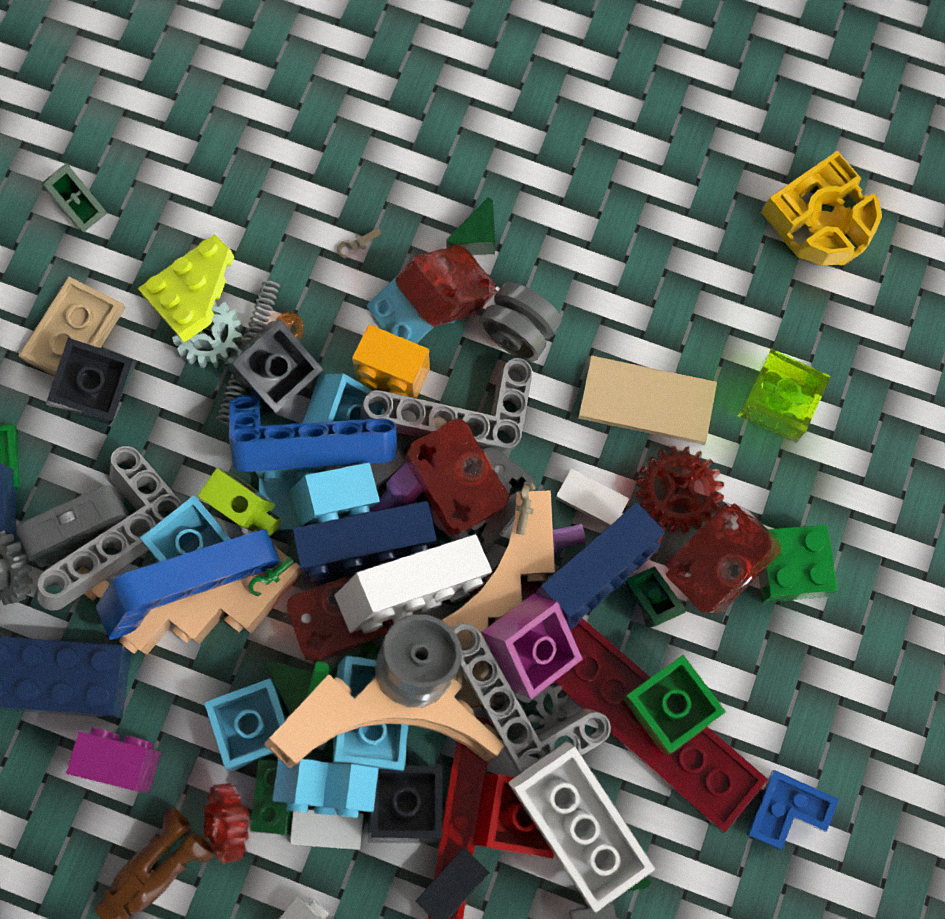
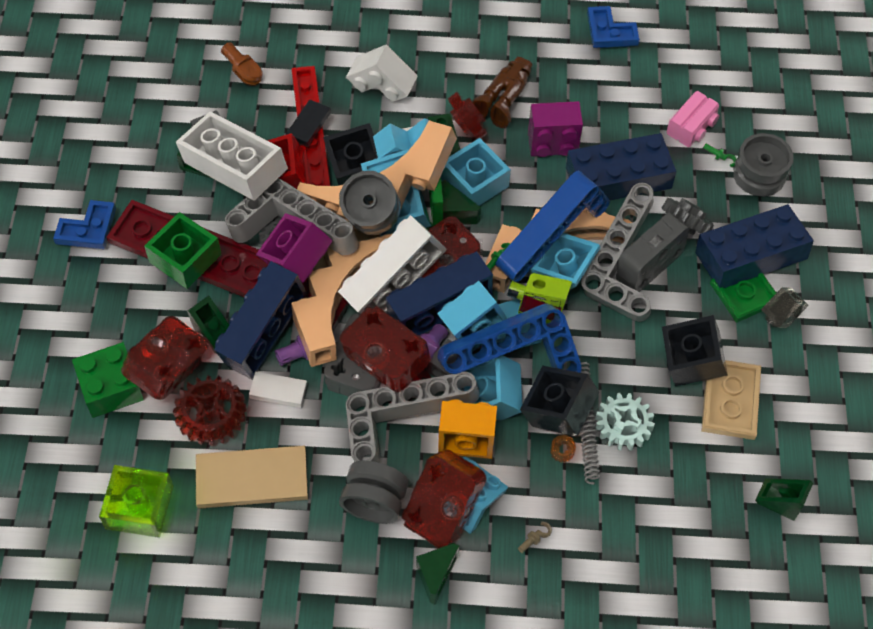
camera: 165 degrees right, 15 degrees down
neon yellow plate [138,234,234,343] -> none
dark tan hand [516,482,536,535] -> none

